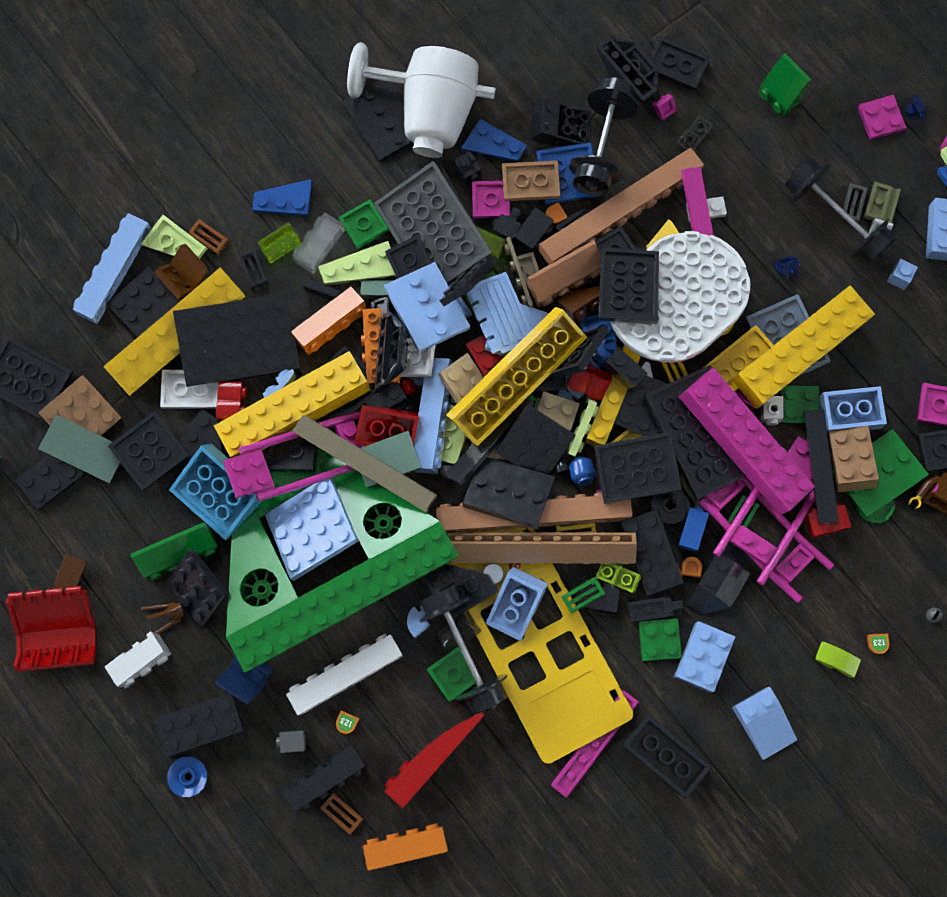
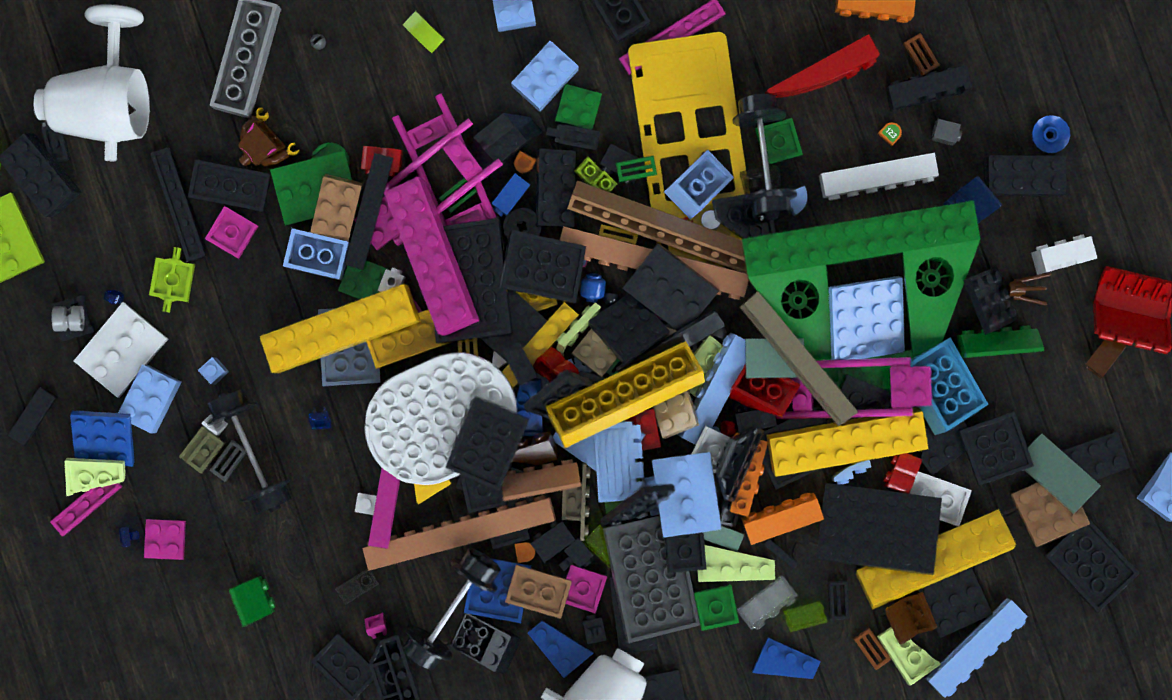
camera: 165 degrees left, 10 degrees up
tile [867,634,889,654] -> none

